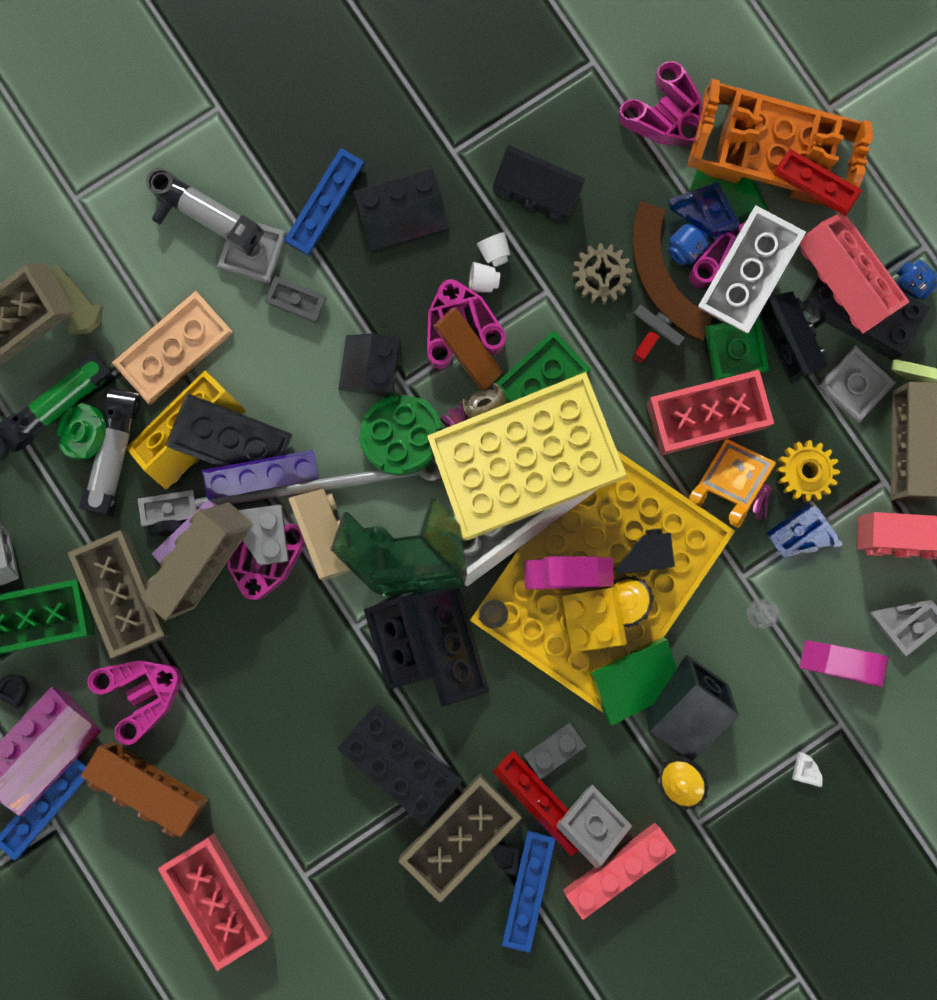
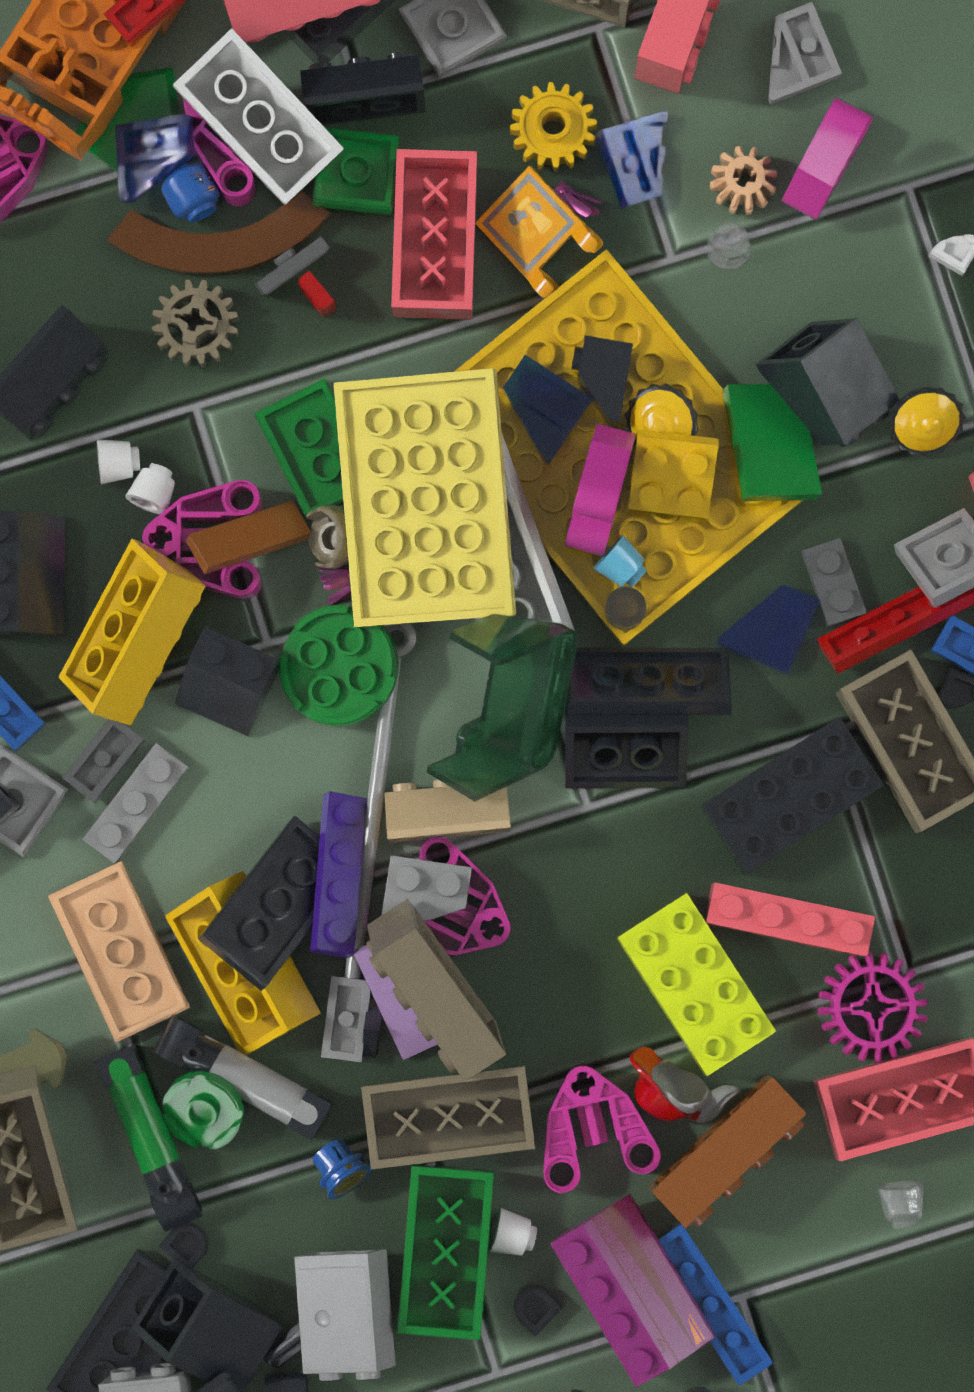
camera: 65 degrees left, 0 degrees up
none -> yellow slope [59,539,206,726]
none -> light grey plate [82,743,189,864]
none -> blue piece [312,1139,372,1200]
none -> white hat [488,1207,537,1255]
none -> clear blue wing [503,355,592,465]
none -> medium azure hat [594,535,647,587]
none -> neon yellow brick [617,893,776,1076]
none -> hair [630,1047,741,1123]
none -> coral brick [704,883,875,957]
none -> light nougat gear [710,146,778,215]
none -> clear blue wing [716,584,820,675]
none -> dark pink gear [817,952,928,1062]
none -> clear hat [878,1180,924,1229]

